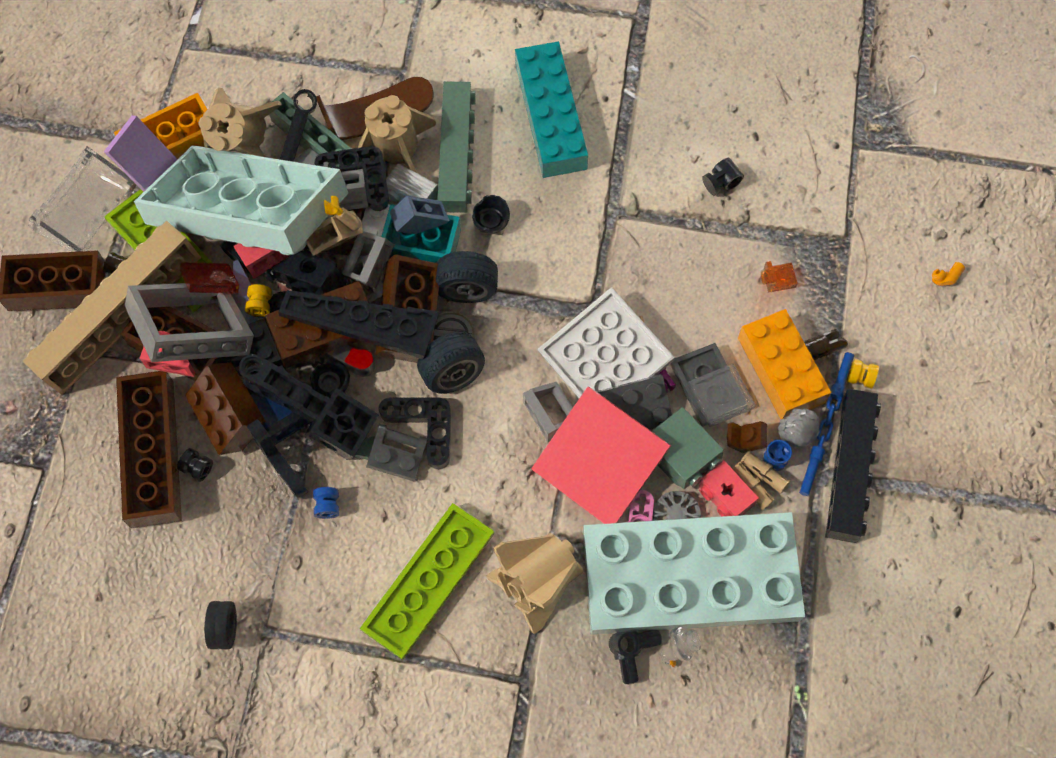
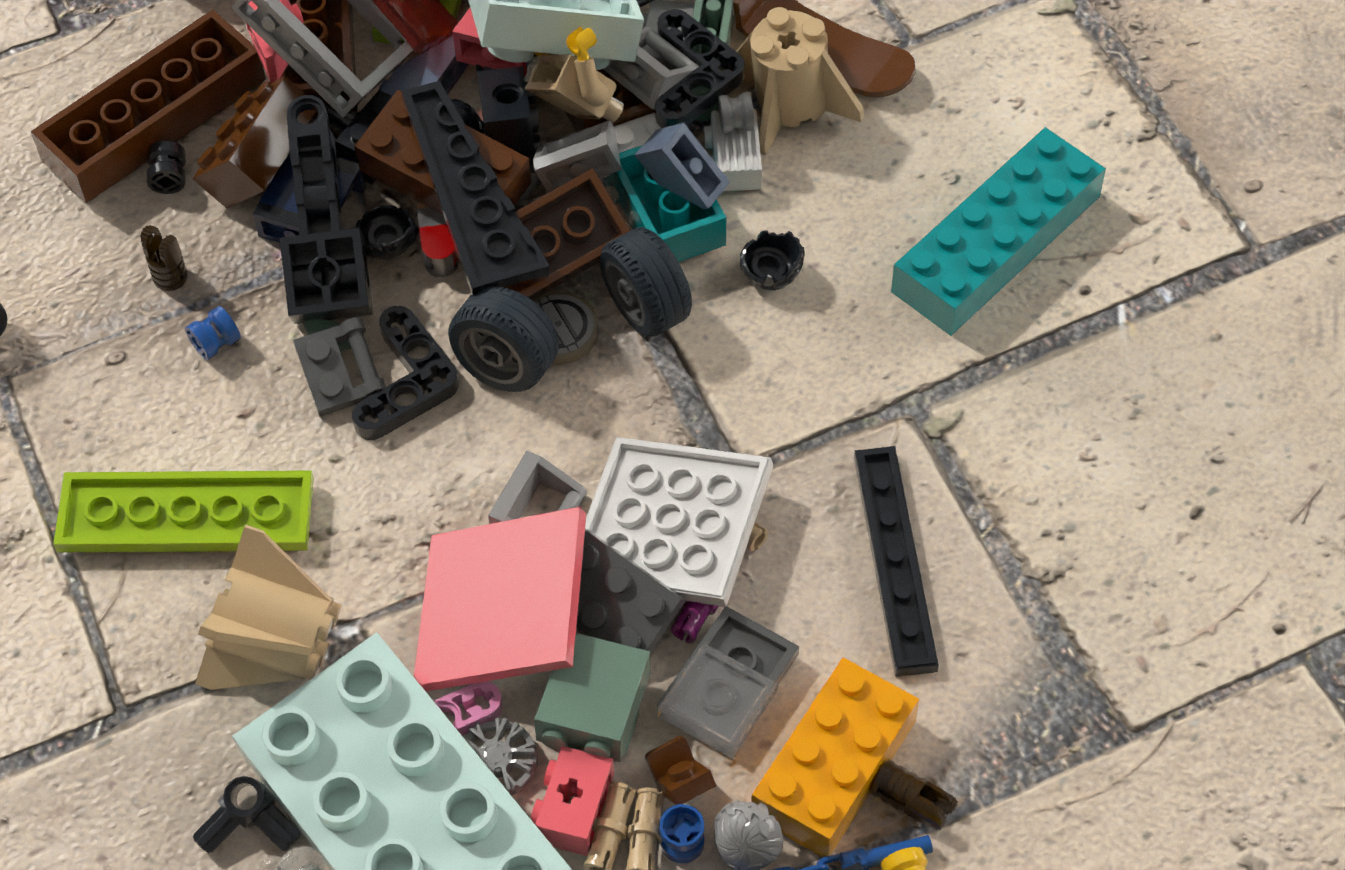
camera: 55 degrees right, 10 degrees down
yellow wheel [245,284,272,317] -> none
black beam [246,419,308,499] -> none
sand green brick [438,81,476,213] -> none
black piece [702,157,744,196] -> none
clear orange bracket [761,261,798,293] -> none
none -> dark brown hinge [140,225,188,291]
none -> flat silver wheel [718,92,754,134]
none -> black tile [854,446,939,677]

